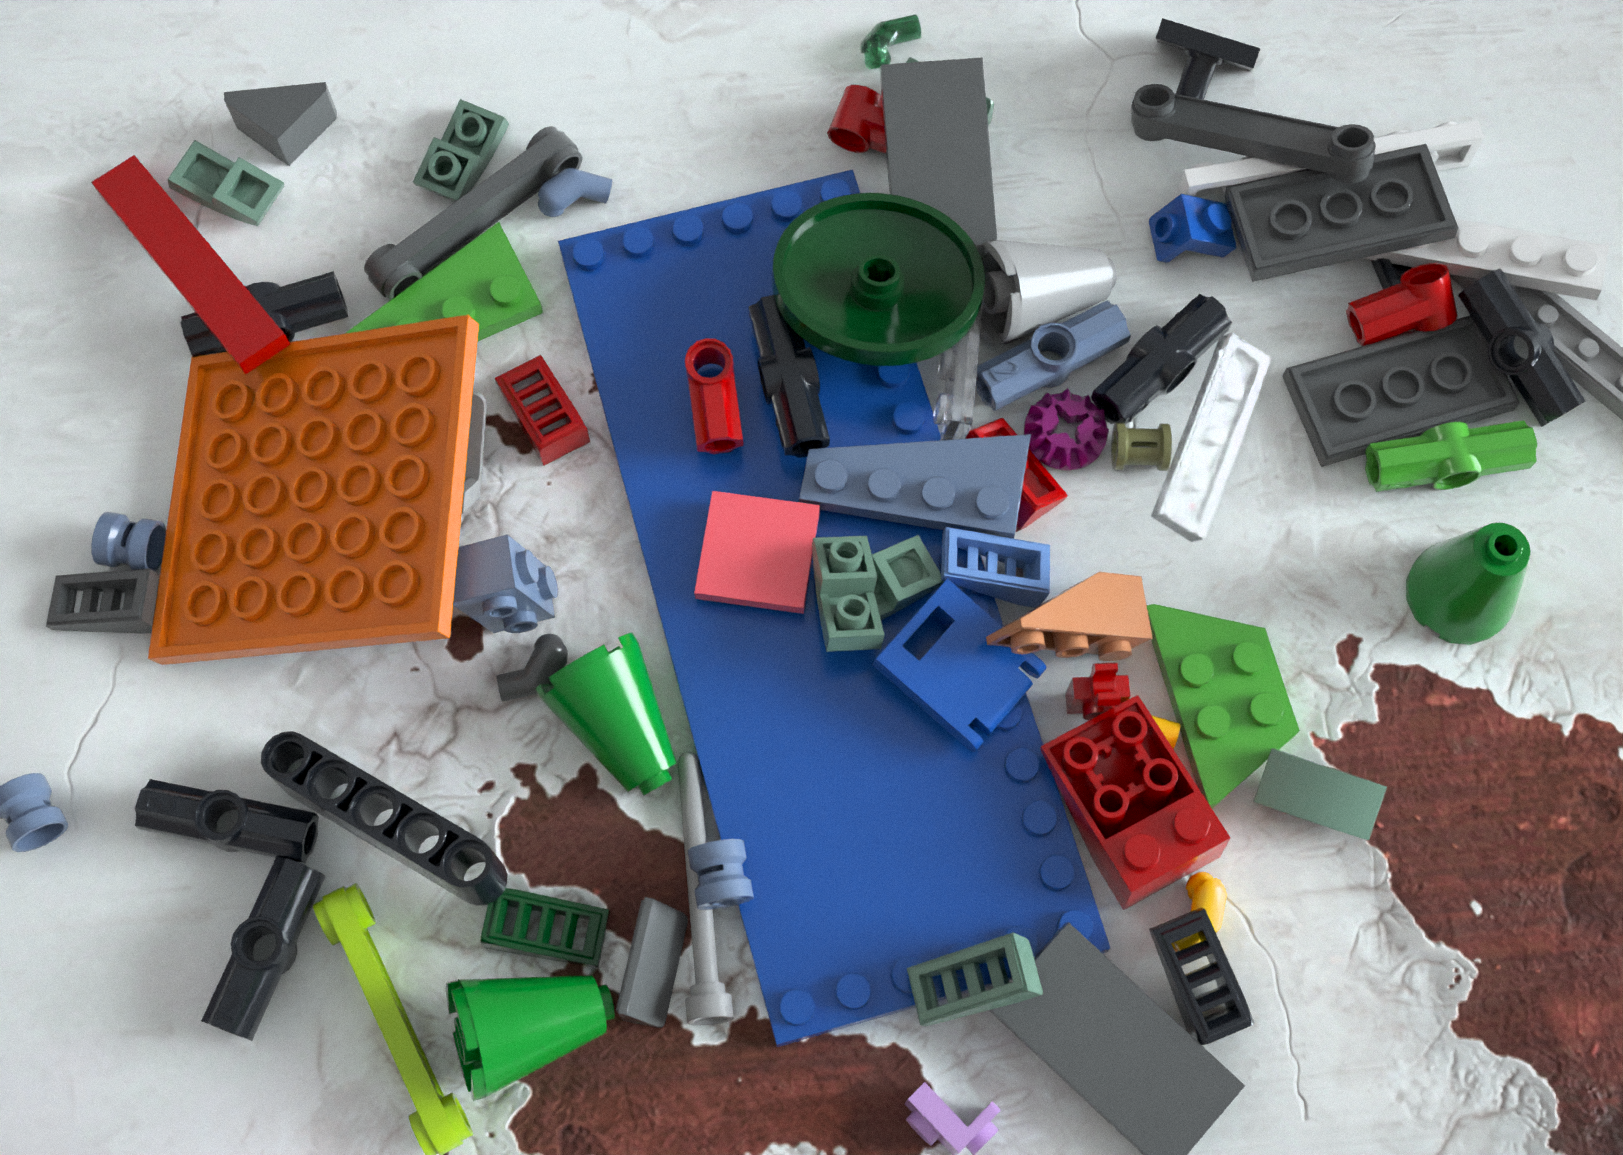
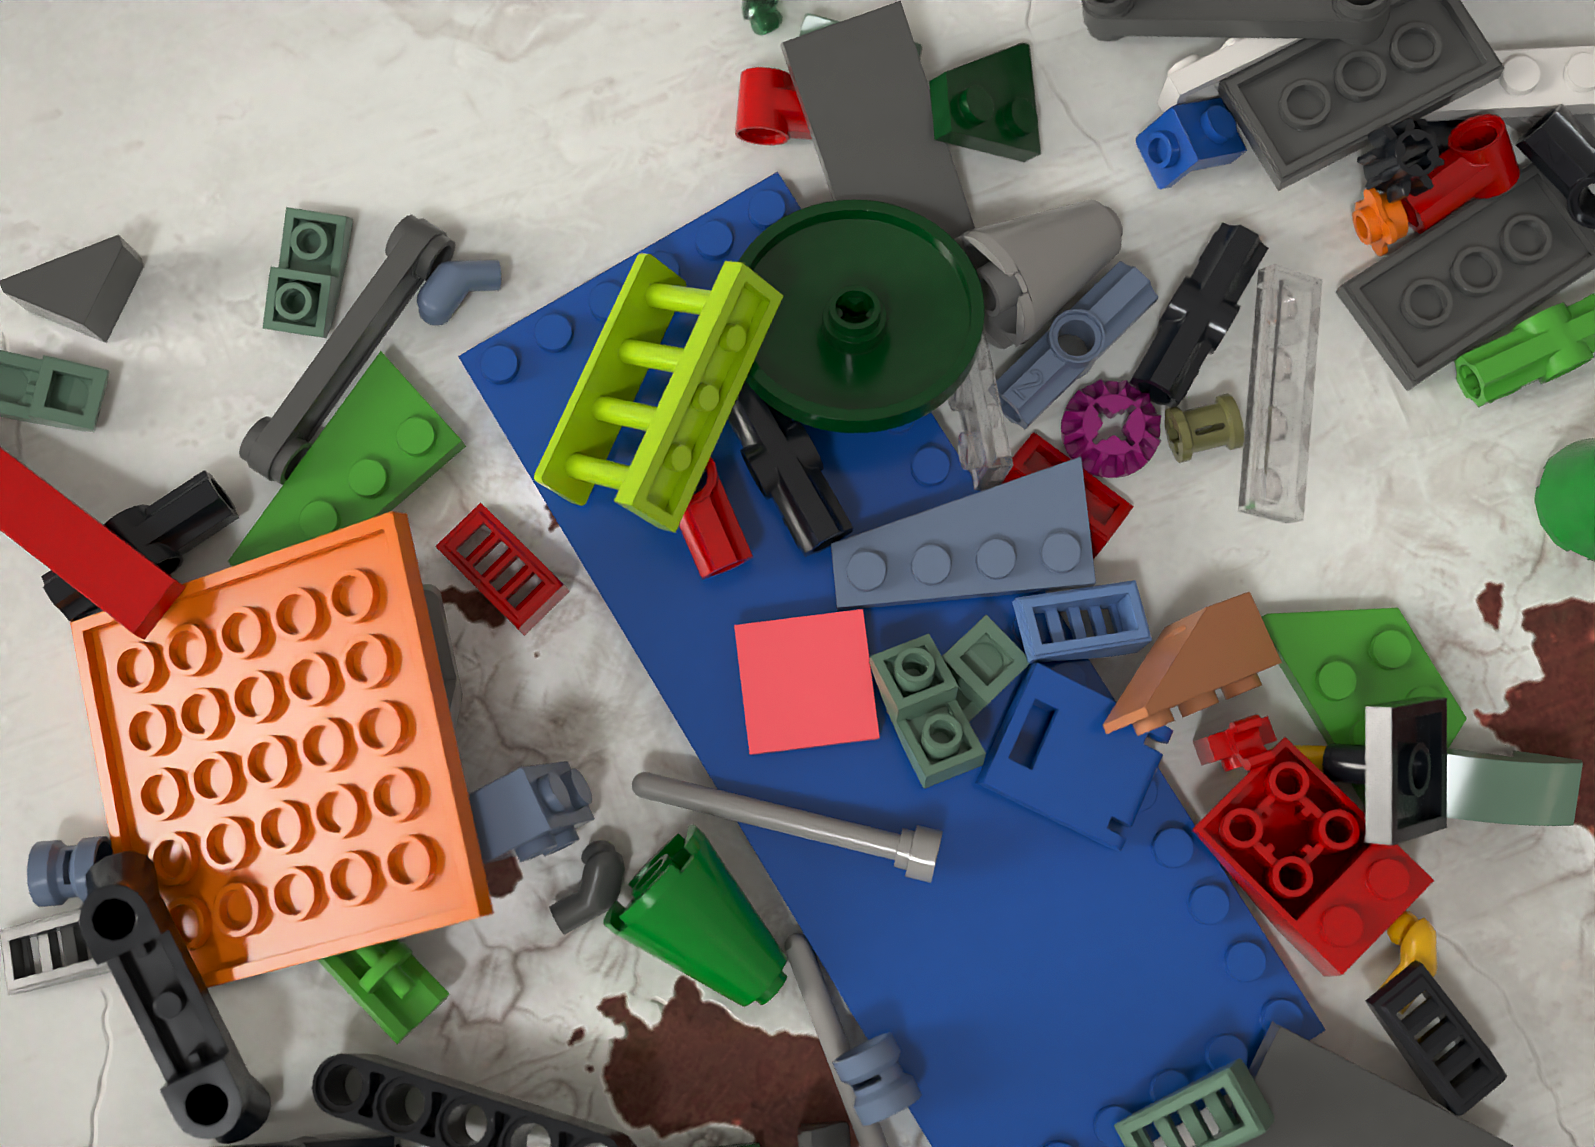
camera: 15 degrees left, 10 degrees up
none -> black plate [78,851,271,1144]
none -> bright green hips [317,939,449,1045]
none -> lime fence [534,253,783,533]
none -> light grey piece [632,772,943,883]
none -> dark green wing [929,42,1041,162]
none -> black tile [1322,696,1447,845]
none -> orange plate [1353,188,1408,256]
none -> black gear [1357,118,1444,203]

